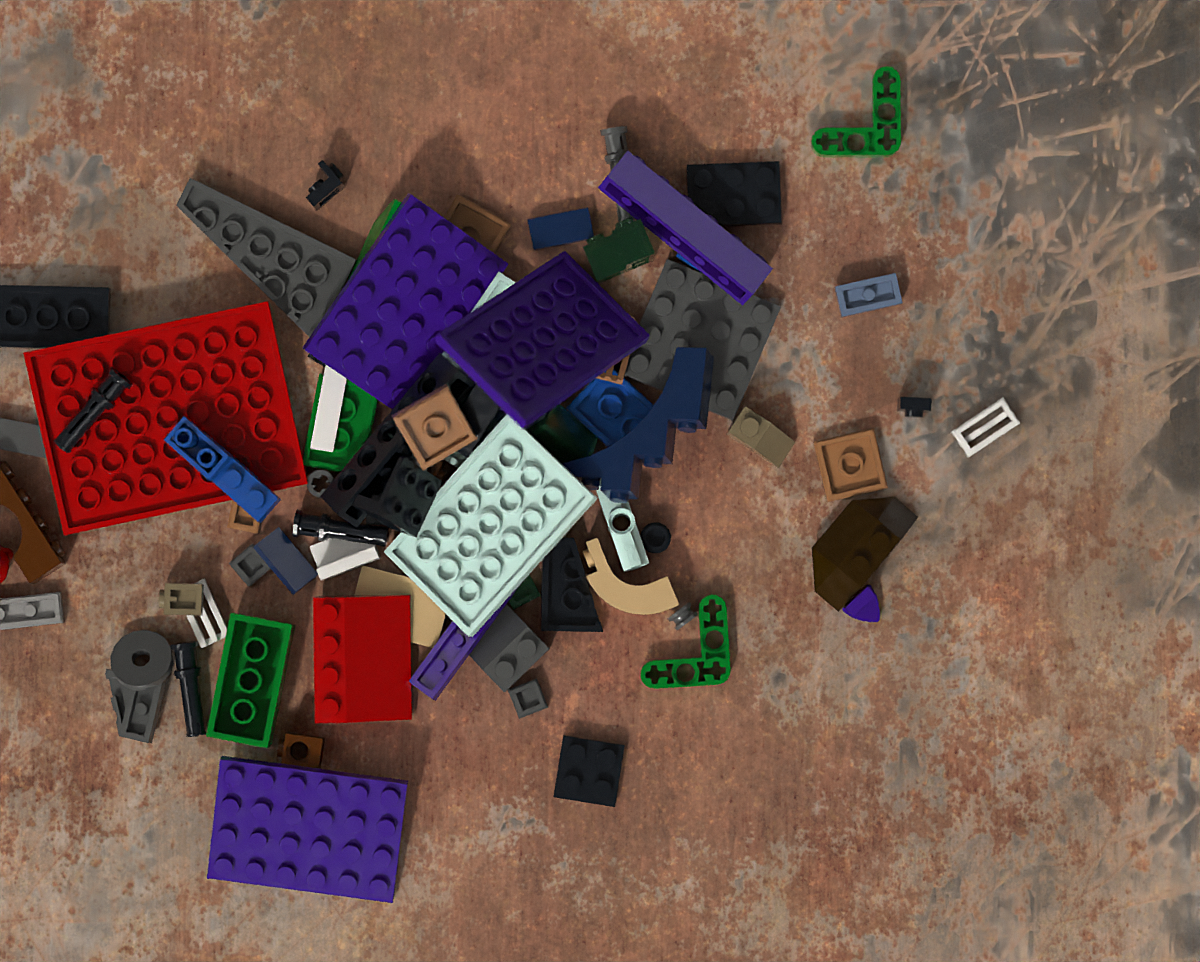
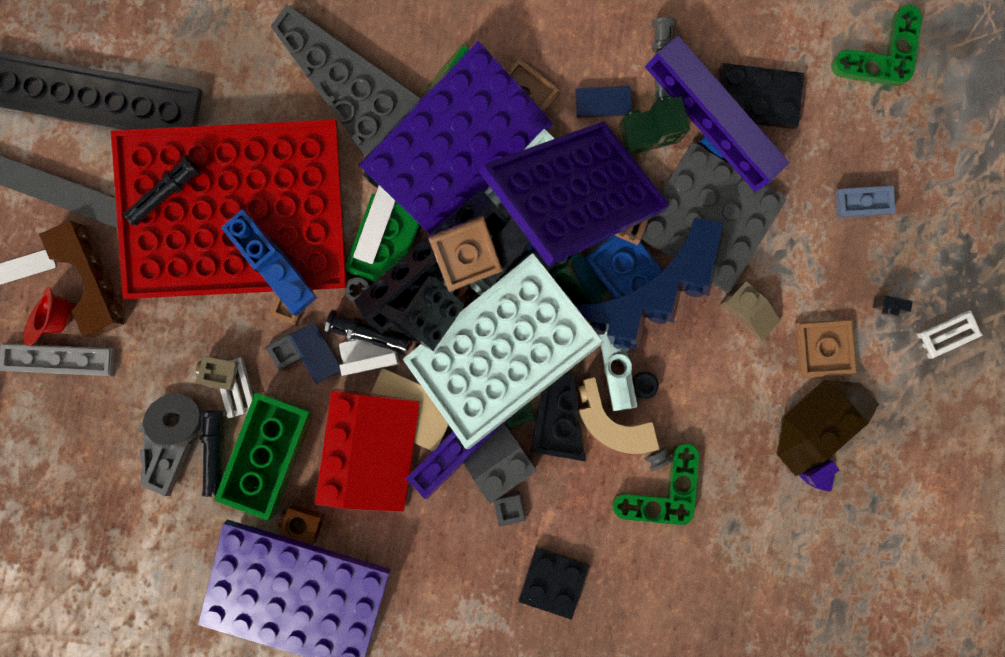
camera: 10 degrees right, 0 degrees up
black bracket [306,160,345,211] -> none

